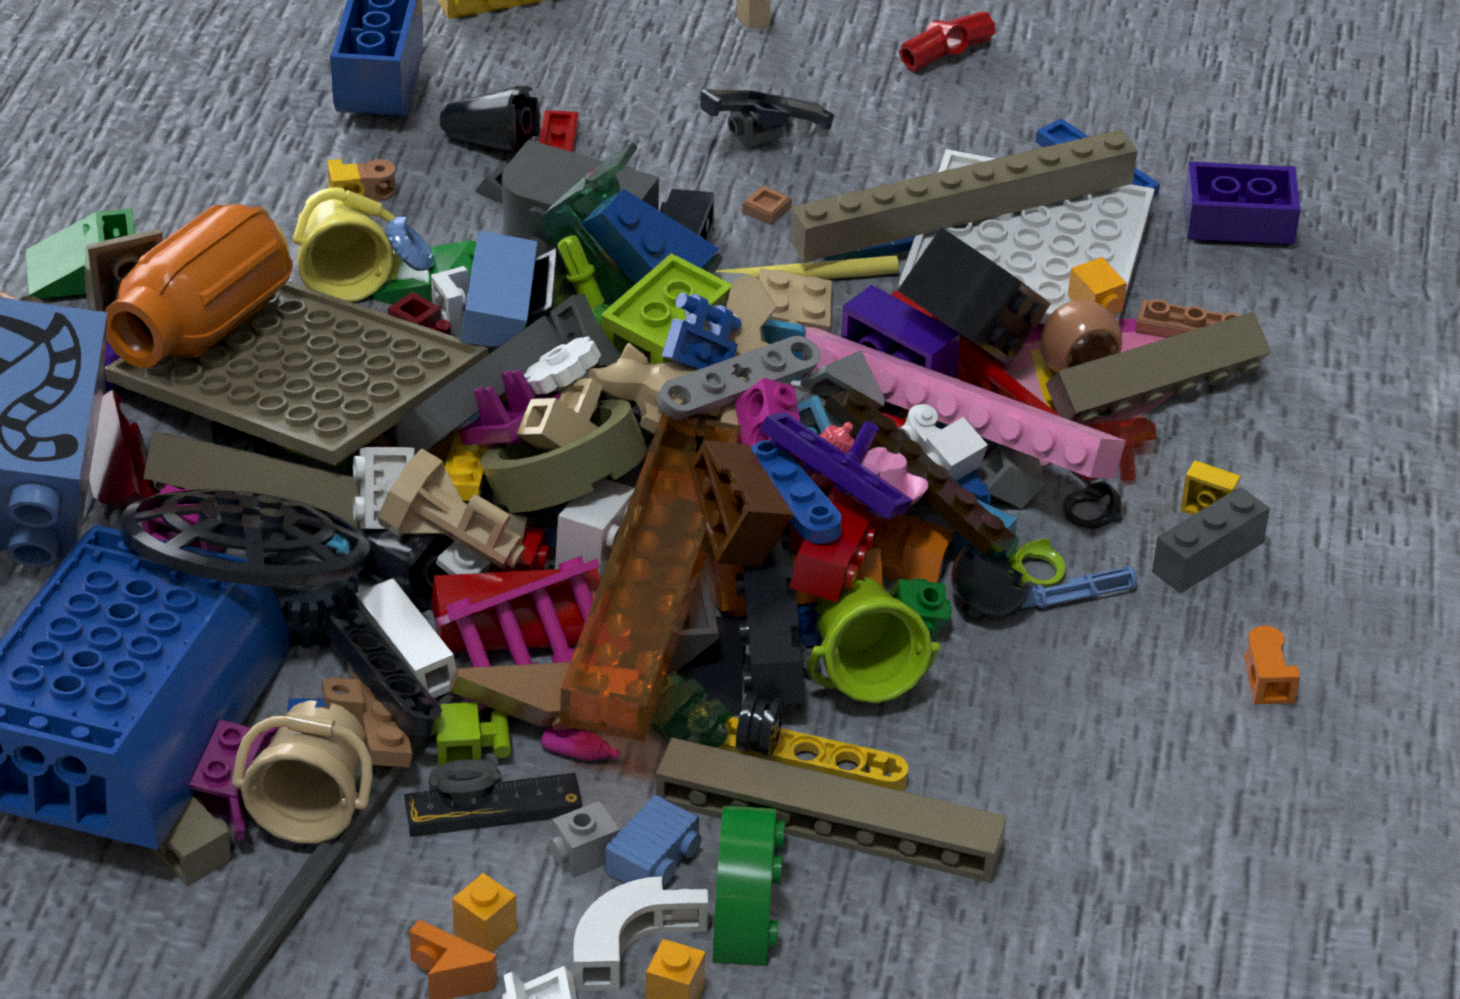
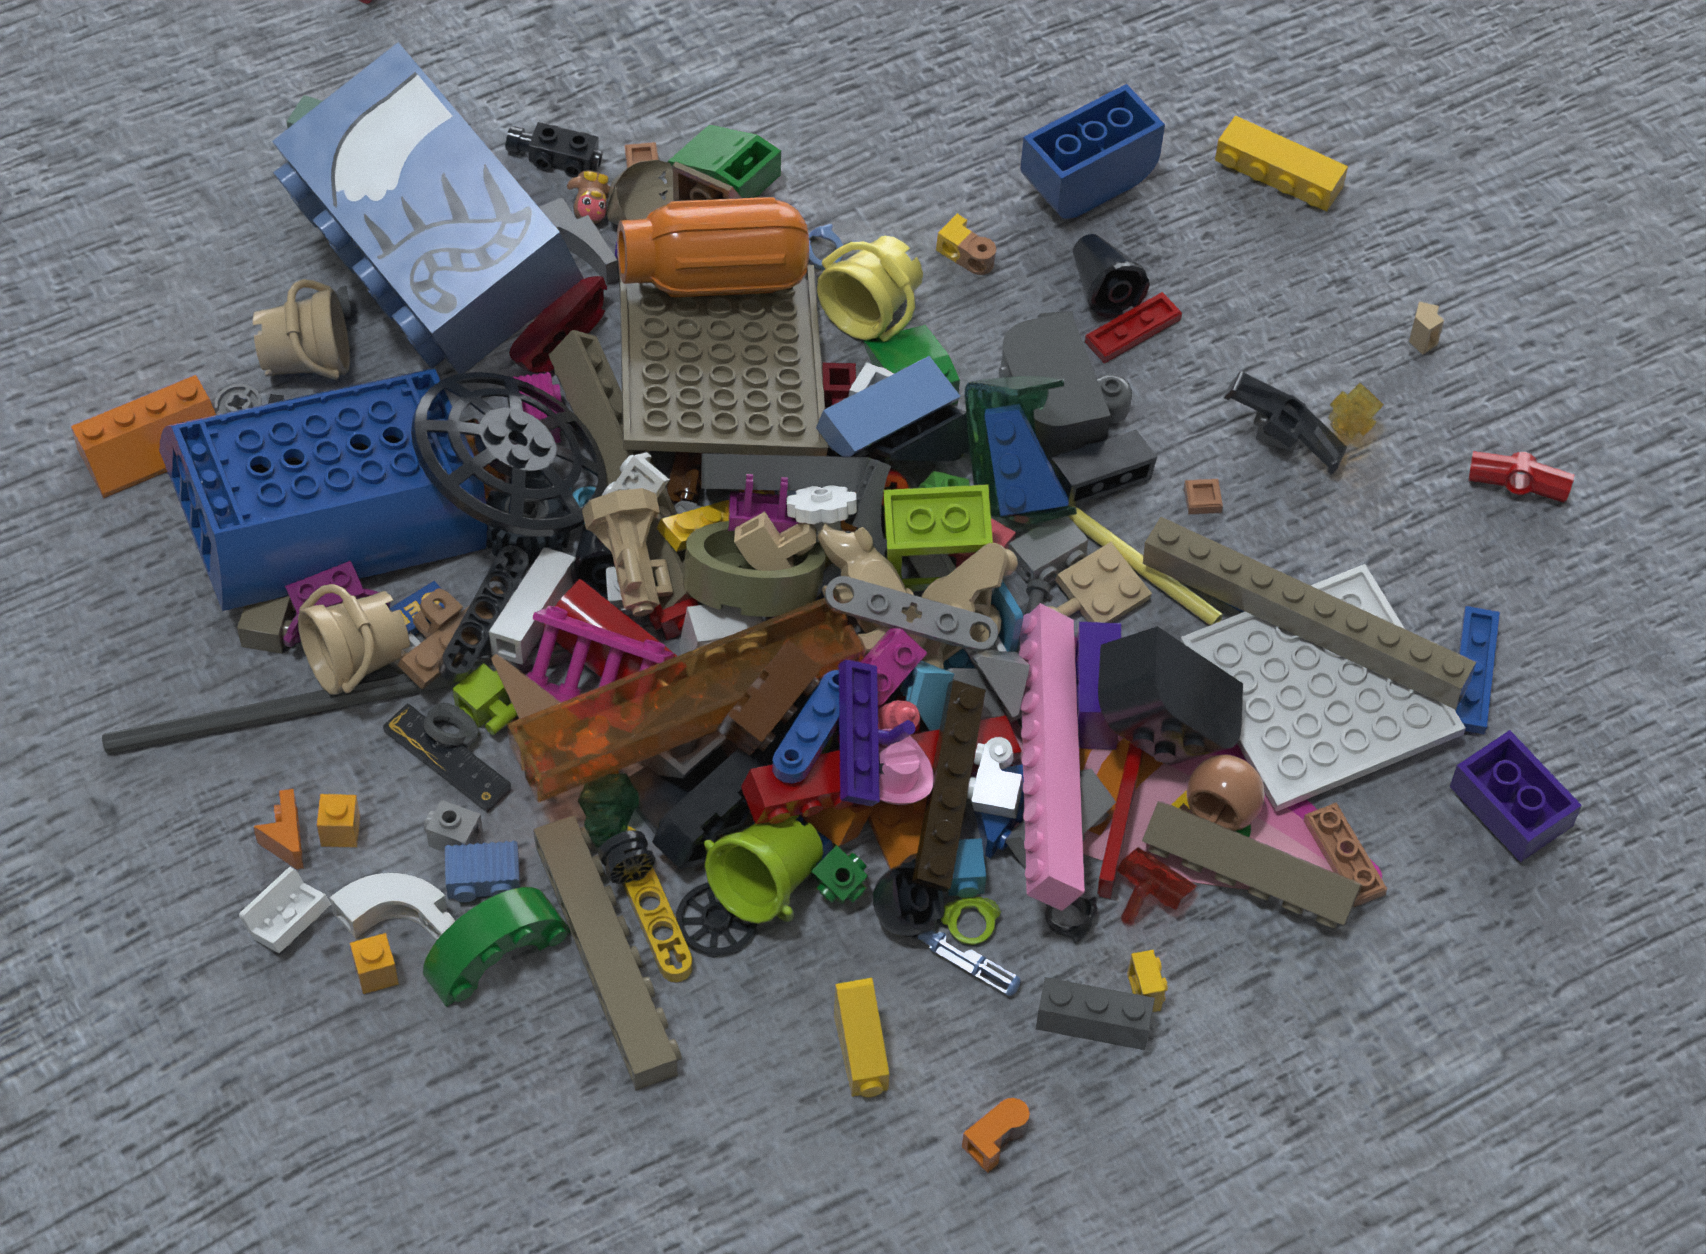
camera: 50 degrees right, 15 degrees up
medium blue piece [385,217,435,271] -> none
lime axle [557,236,605,308] -> none
blue plate [662,293,741,370] -> none
light orange brick [1067,257,1127,315] -> none
none -> black wheel [676,883,757,958]
none -> yellow slope [834,978,890,1097]
none -> clear yellow brick [1327,382,1384,440]

